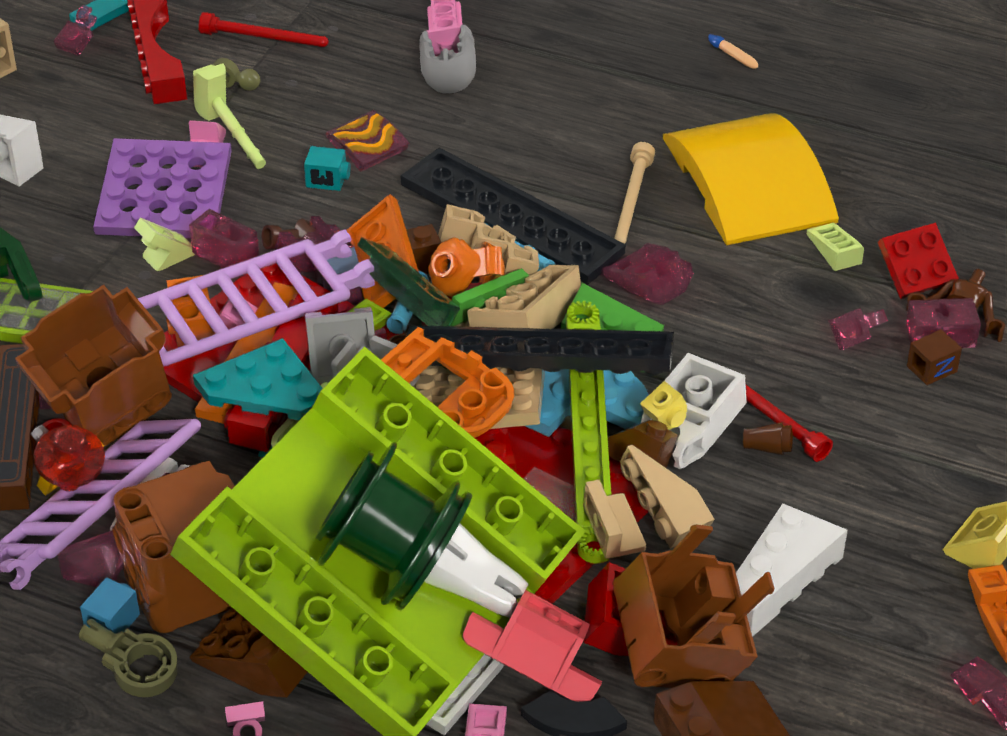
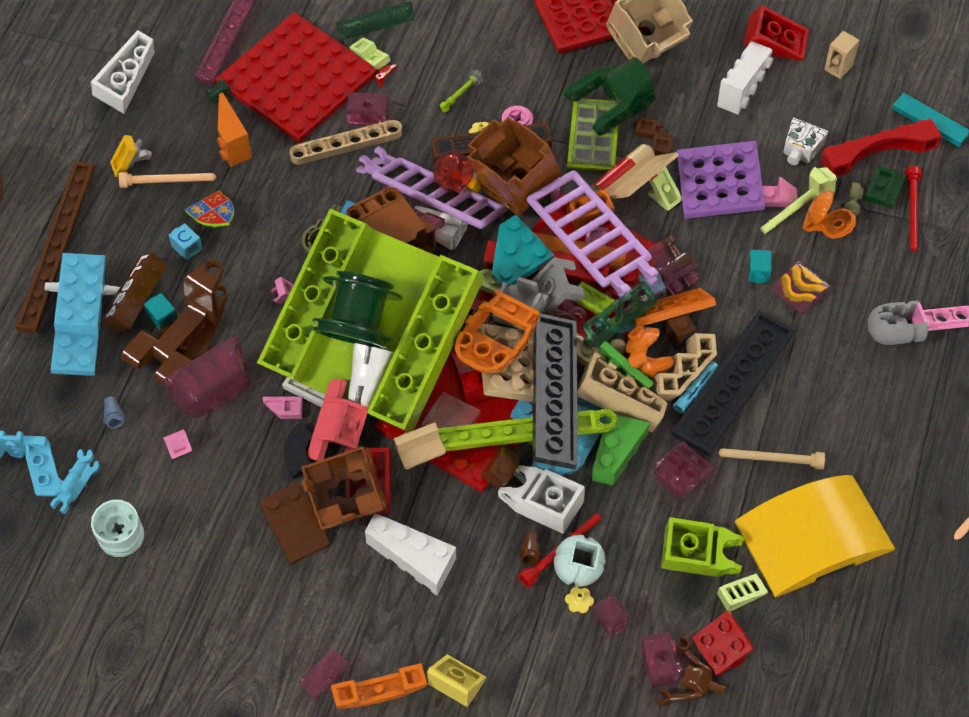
camera: 85 degrees right, 15 degrees up
clear pink plate [53,5,97,56] -> none
clear pink brick [189,209,259,269] -> none
tan slope [620,445,715,549] -> none
light yellow plate [640,381,687,430] -> none
clear pink plate [828,308,888,350] -> none
reddish brown brick [907,329,962,385] -> none
none -> light aqua piece [554,535,606,587]
none -> light yellow plant [565,587,594,613]
none -> tan door [591,144,679,199]
none -> clear pink brick [593,594,629,635]
none -> reddish brown tile [634,117,673,156]
none -> lime brick [661,517,744,577]
none -> white torso [783,117,828,165]
none -> orange animal [802,191,856,239]
none -> dark green plate [864,166,906,209]

